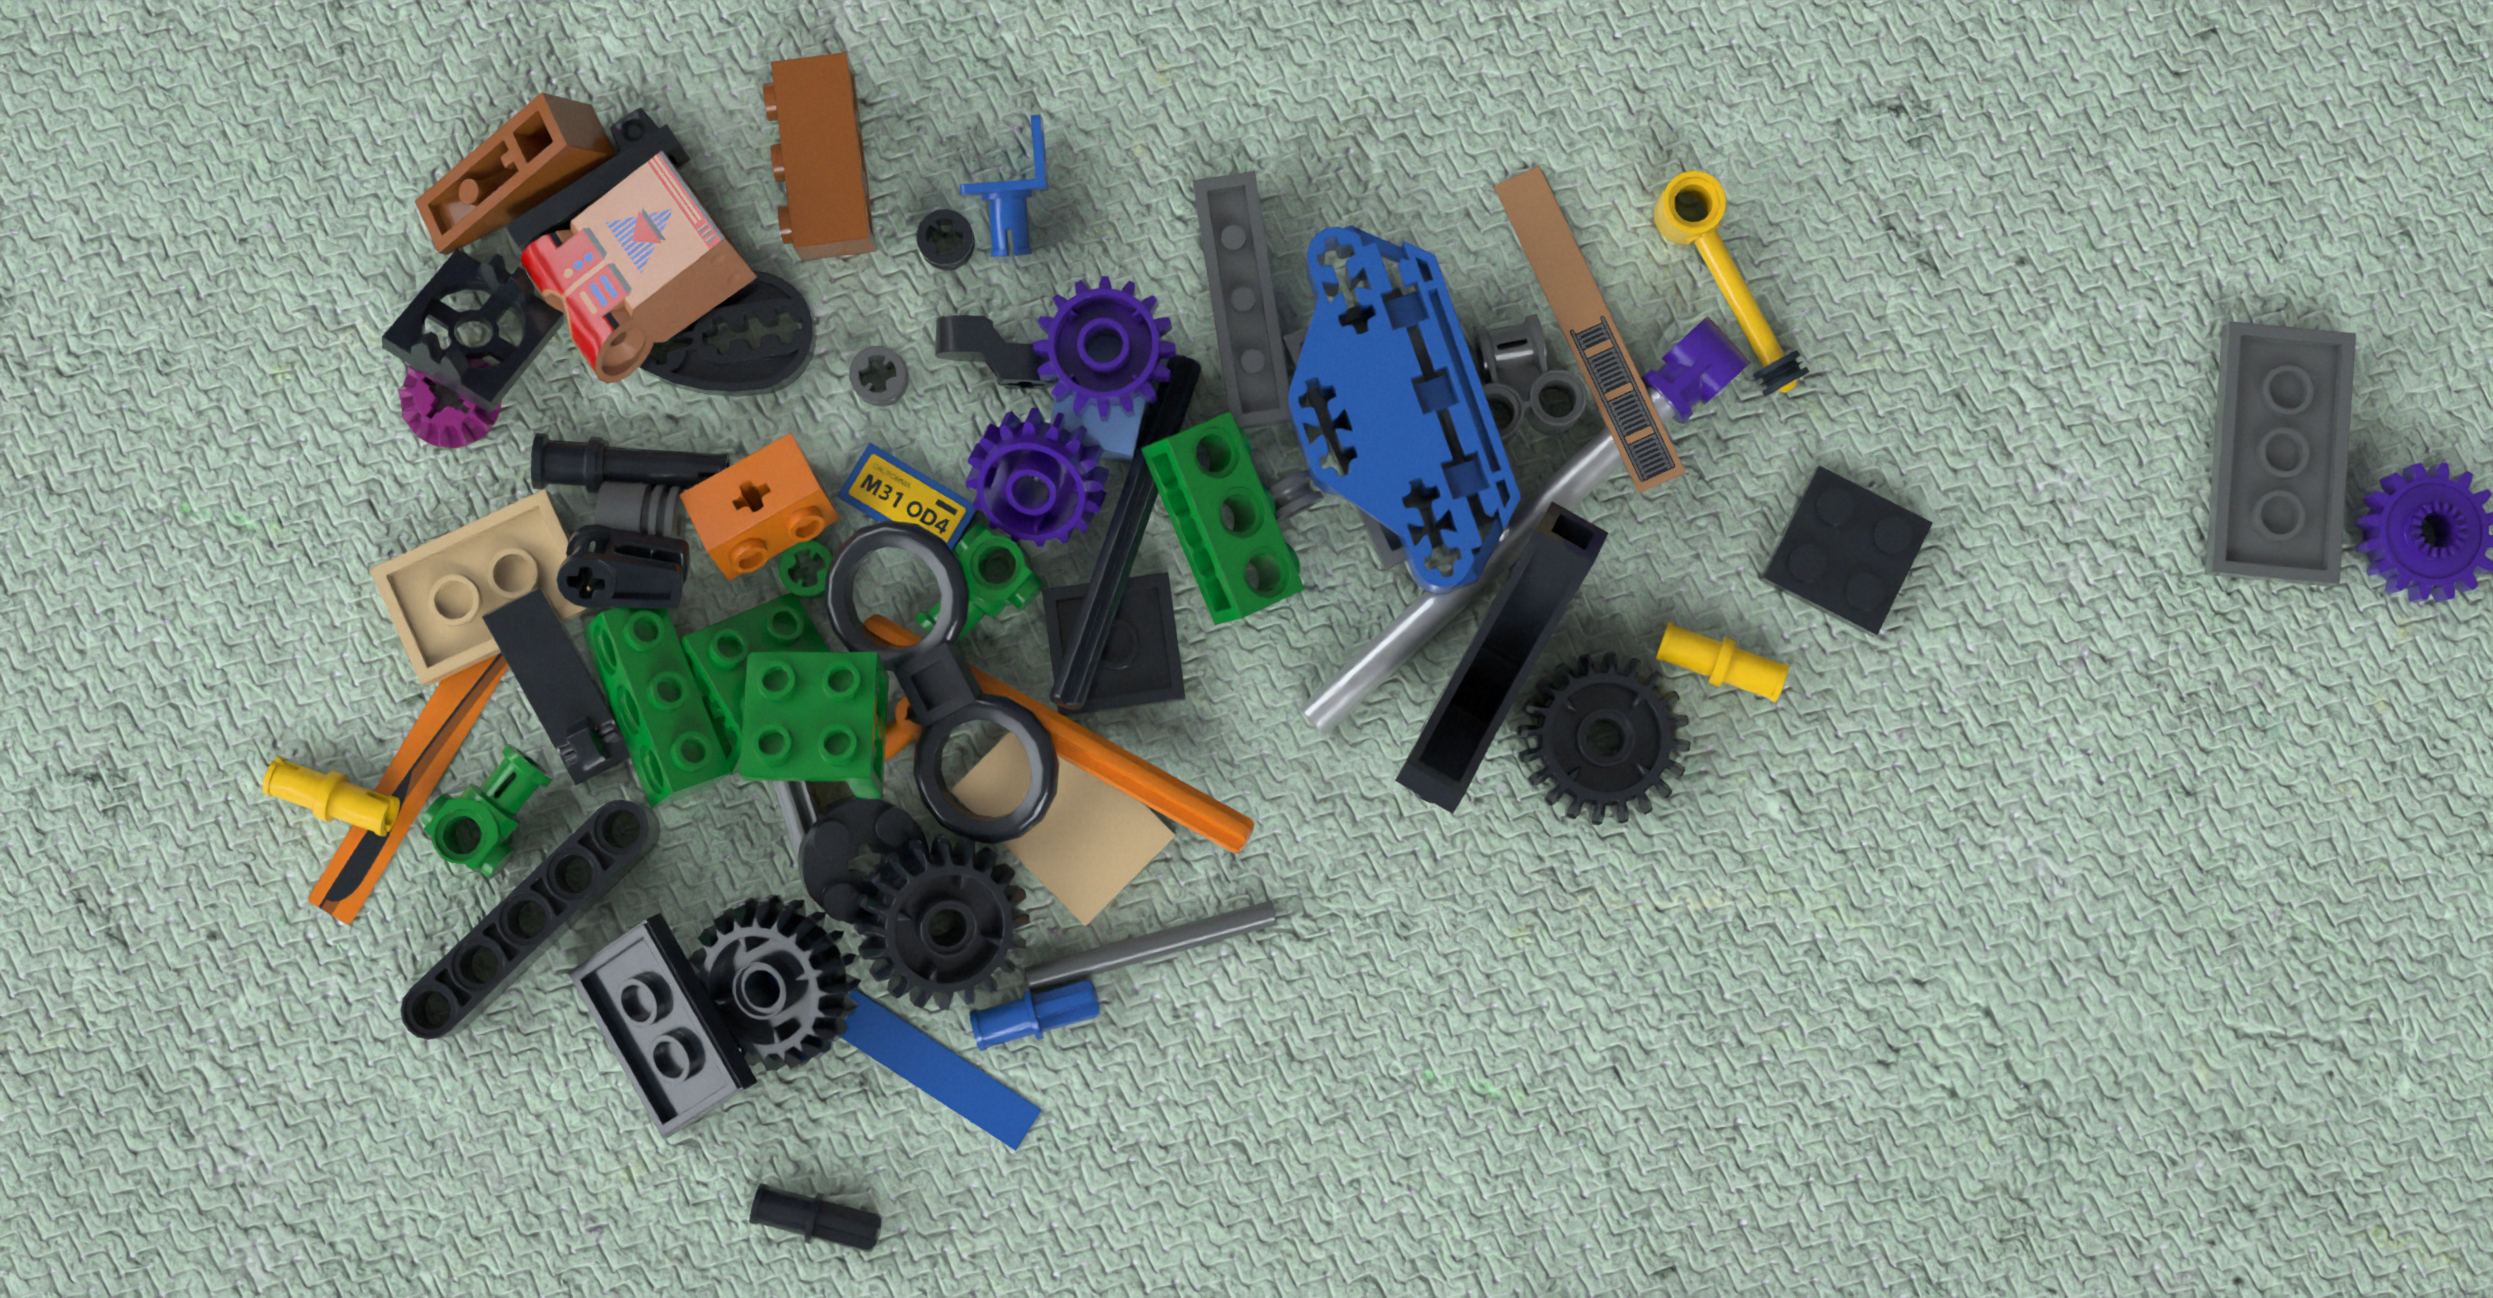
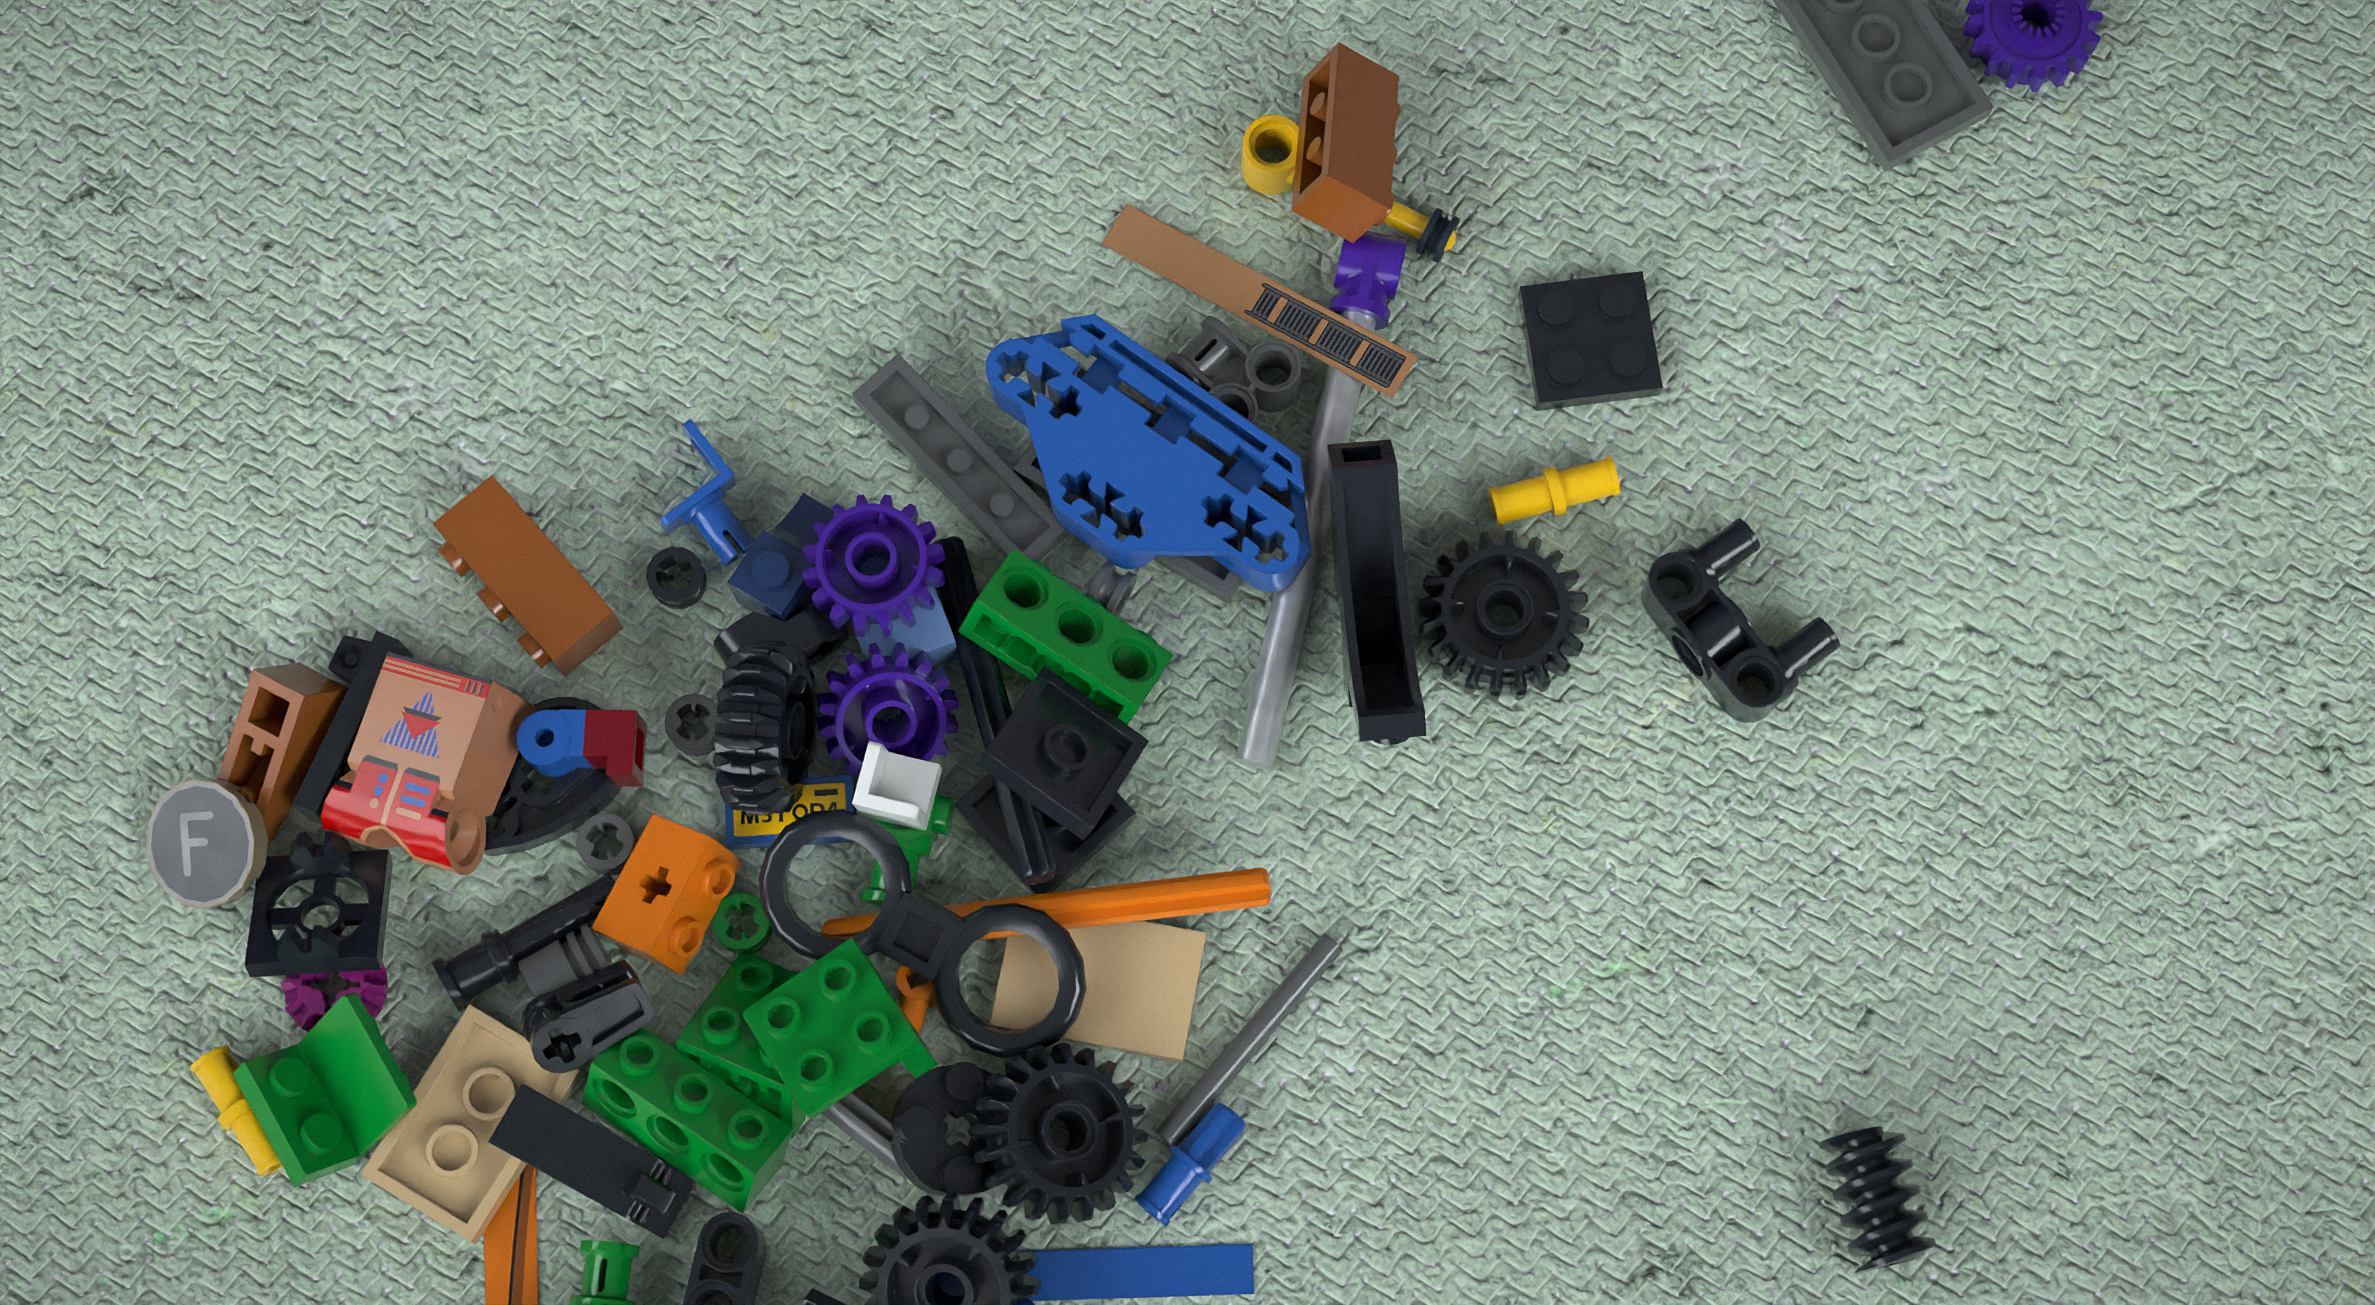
camera: 30 degrees left, 10 degrees down
none -> tile [145,778,268,909]
none -> yellow pin [190,1044,283,1178]
none -> green bracket [233,992,417,1187]
none -> leg [516,709,647,787]
none -> dark grey bush [576,813,638,875]
none -> black gear [711,640,818,816]
none -> dark blue arch [727,493,835,621]
none -> white panel [852,741,942,831]
none -> black plate [976,666,1149,840]
none -> dark orange brick [1292,42,1400,243]
none -> black piece [1641,518,1840,723]

